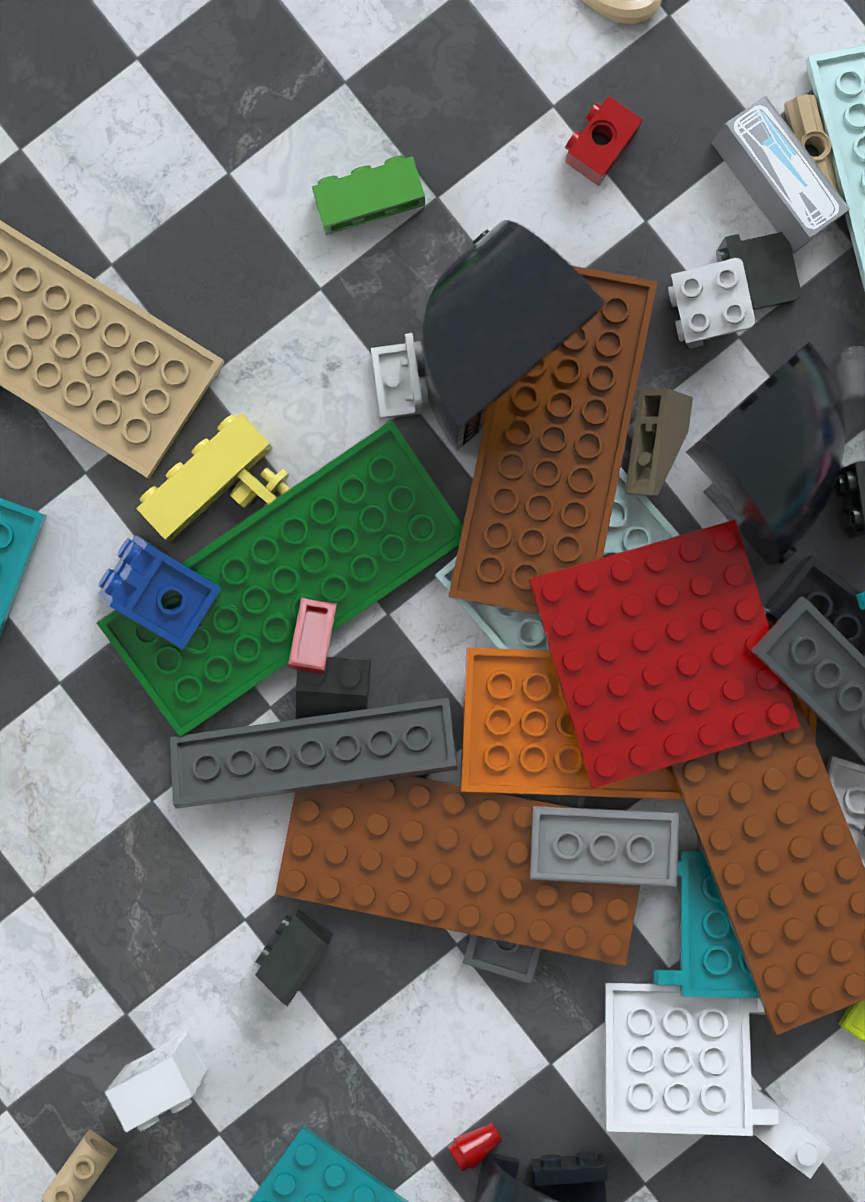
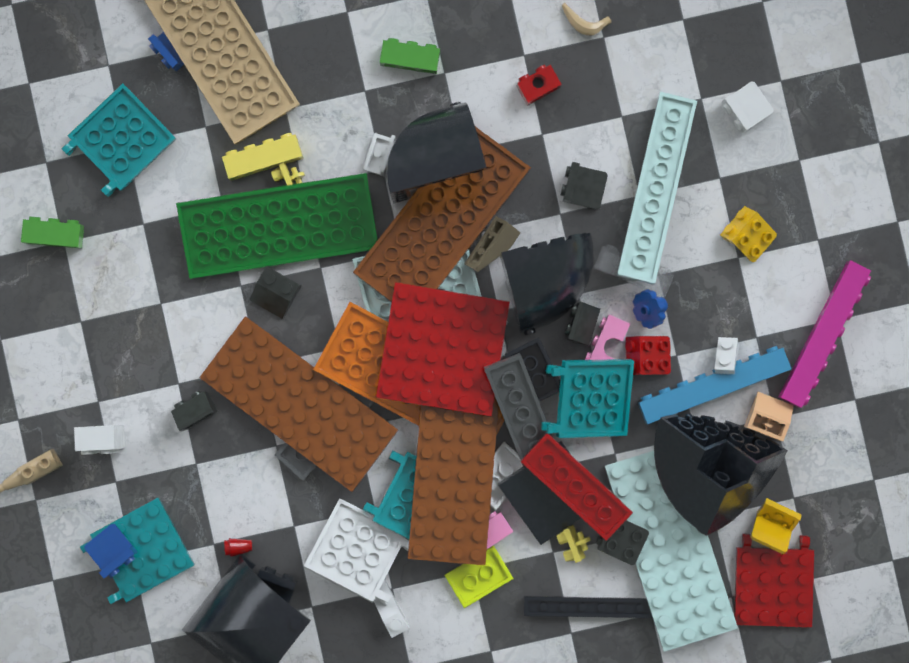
camera: 30 degrees right, 0 degrees up
blue bracket [98,534,221,649] -> none
dark grey plate [170,698,458,809] -> none
tile [288,598,337,674] -> none
light grey tile [530,806,679,887] -> none
white bracket [668,258,755,349] -> none
light grey slope [711,96,850,254] -> none
tan piece [783,94,840,195] -> none

